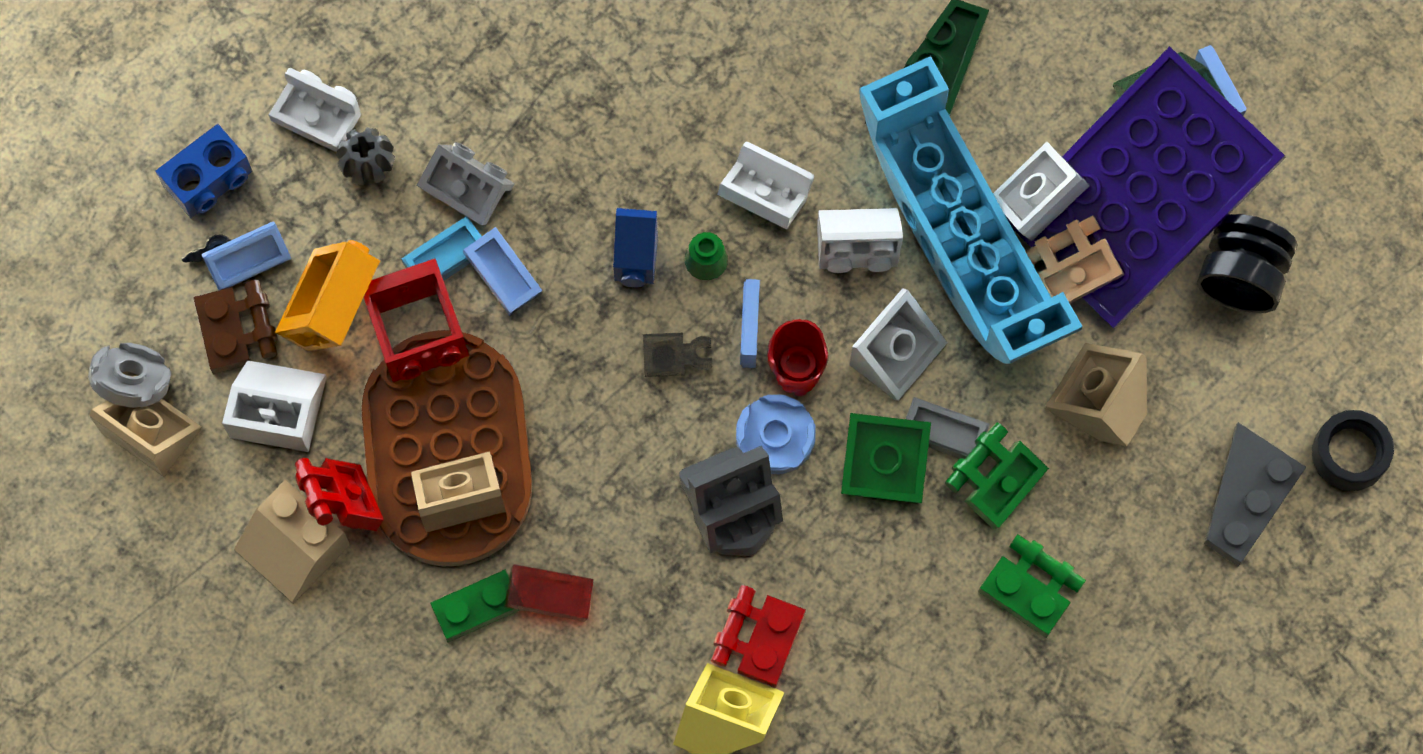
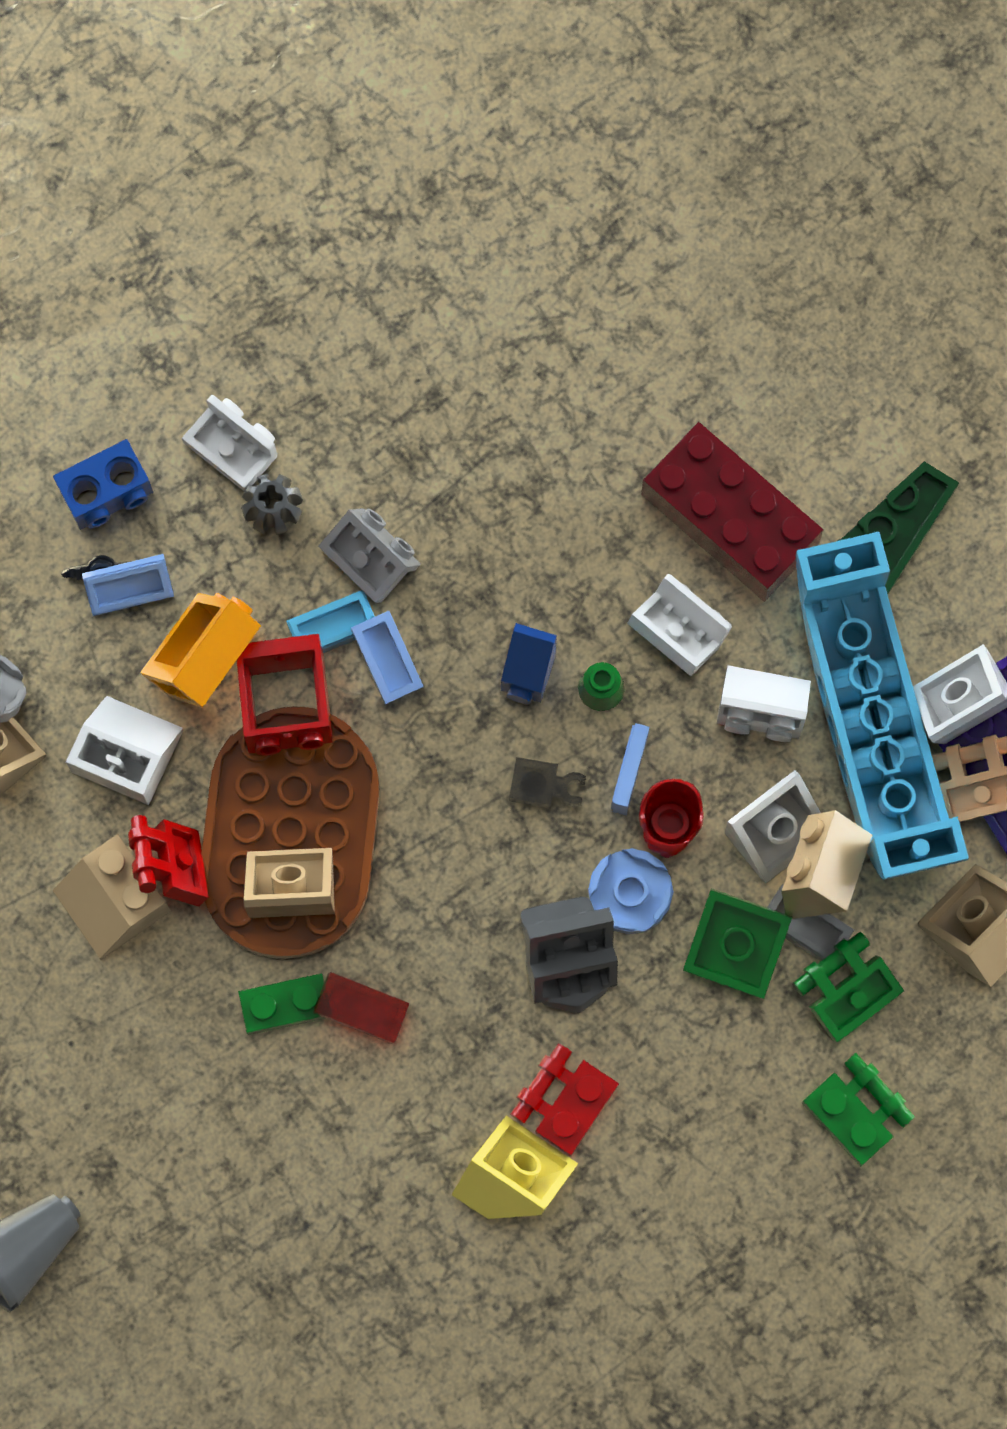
camera: 15 degrees right, 5 degrees up
reddish brown plate [193,280,278,375] -> none
none -> dark red brick [641,421,824,602]
none -> tan slope [782,810,872,919]

